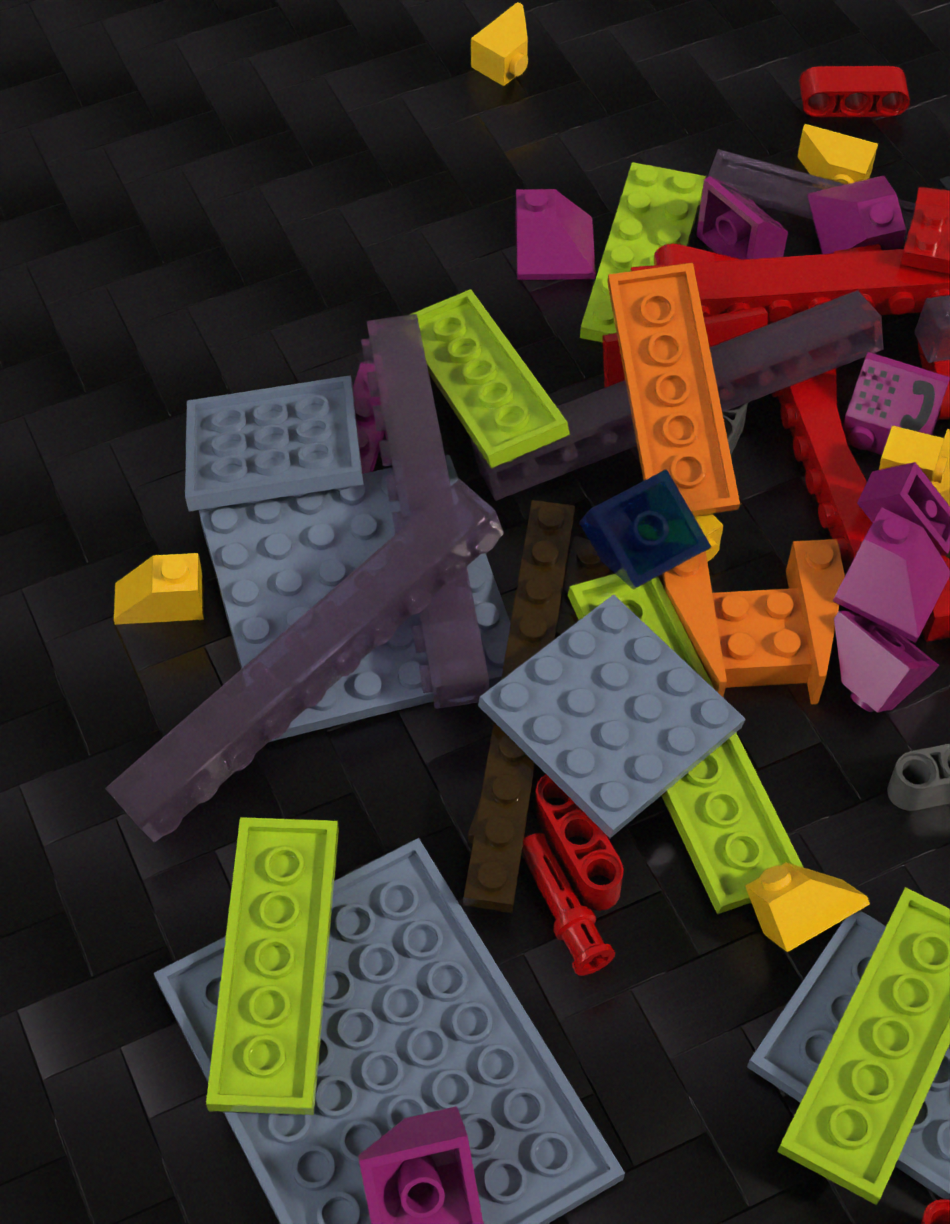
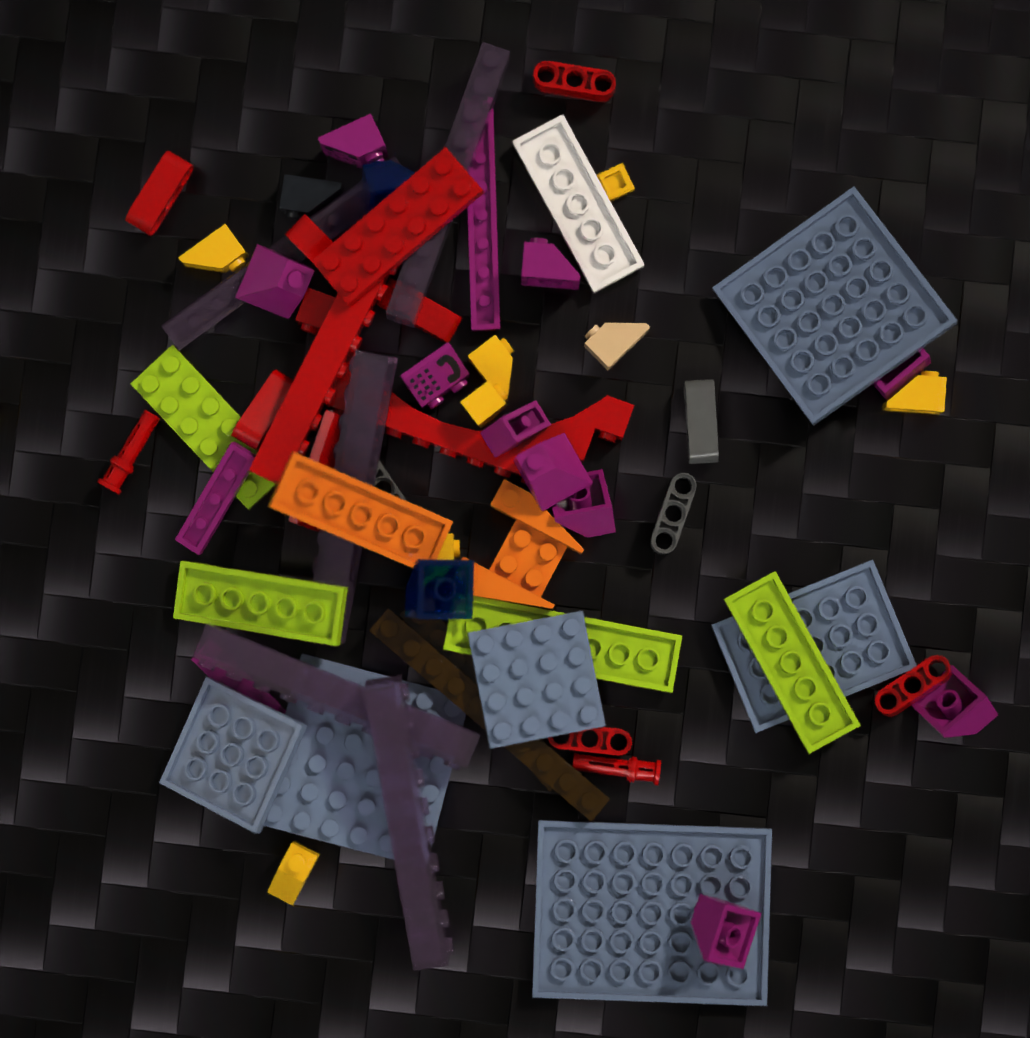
camera: 55 degrees left, 30 degrees up
lime plate [206,817,339,1115] -> none
magenta slope [515,189,596,280] -> none
magenta slope [696,176,788,260] -> none
yellow slope [745,862,870,952] -> none
none -> red pin [97,409,160,495]
none -> magenta plate [175,441,256,555]

